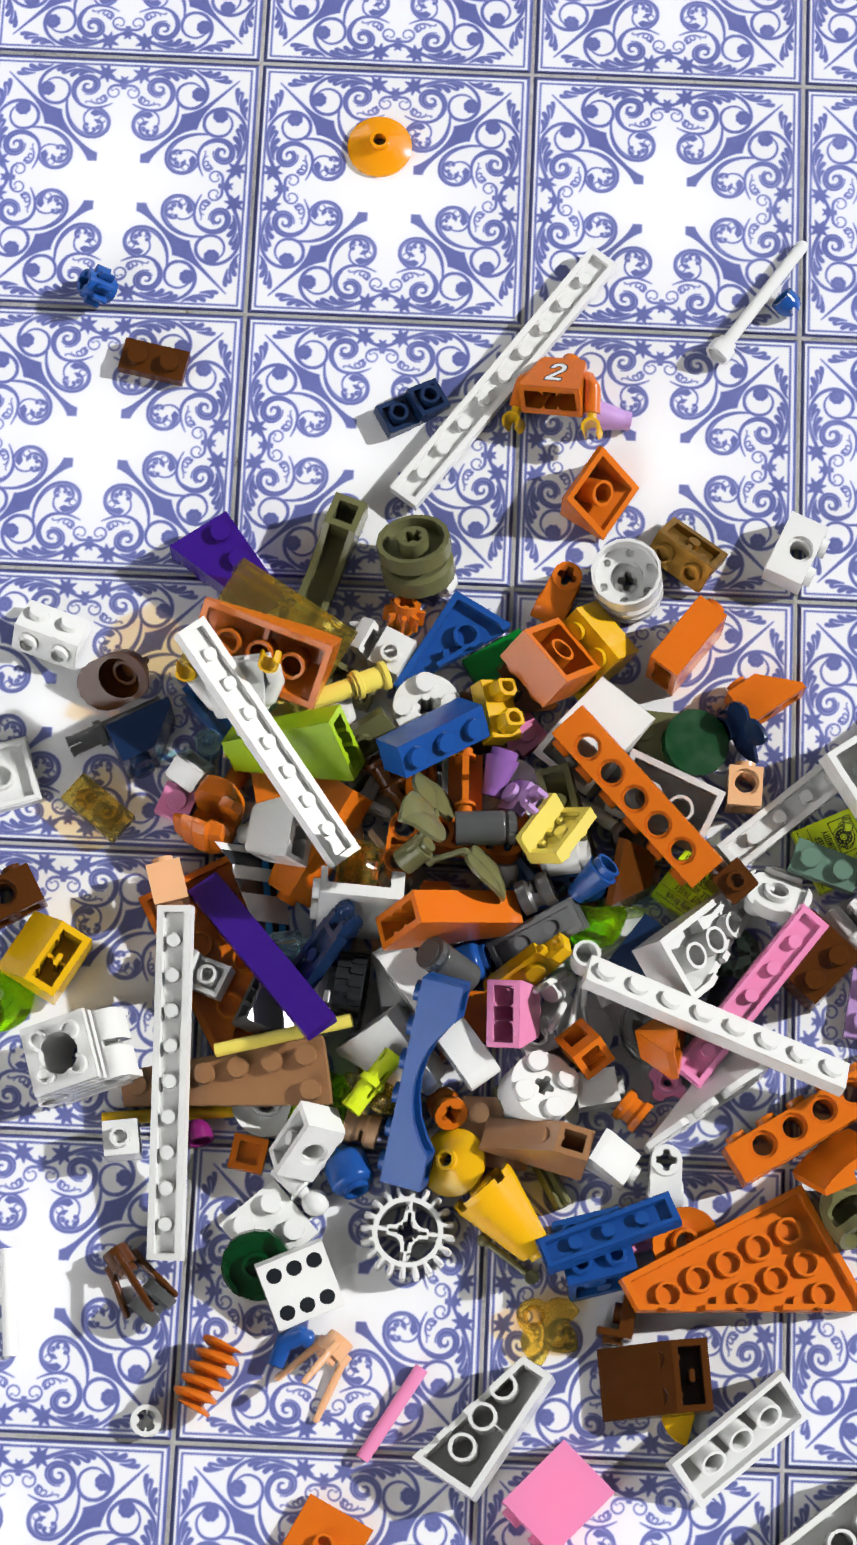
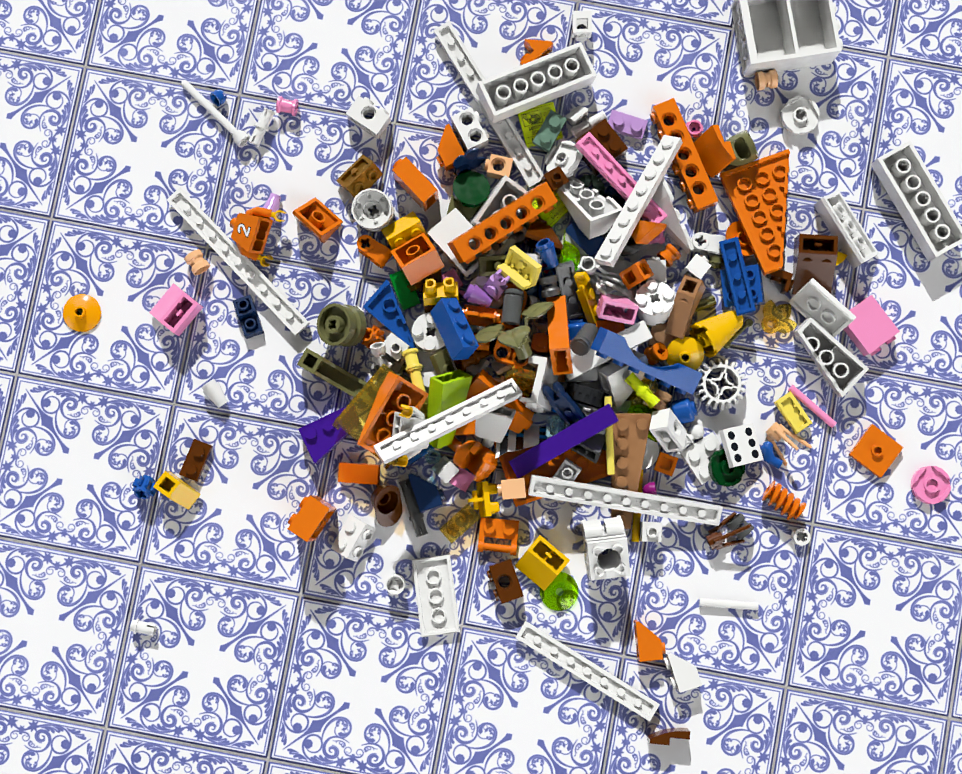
camera: 80 degrees left, 10 degrees up
none -> bright pink slope [149,283,203,336]
none -> yellow slope [153,471,201,510]
none -> light nougat wheel [184,249,211,276]
none -> white cone [202,379,228,408]
none -> white pin [248,107,275,147]
none -> bright pink bush [276,96,299,116]
none -> orange brick [287,495,337,542]
none -> orange slope [338,462,380,485]
none -> white hinge [370,342,386,358]
none -> white brick [451,107,490,152]
none -> yellow hips [467,481,500,517]
none -> orange plate [477,517,519,556]
none -> olive plate [709,255,725,269]
none -> light yellow plate [773,391,812,434]
none -> white tile [788,278,856,337]

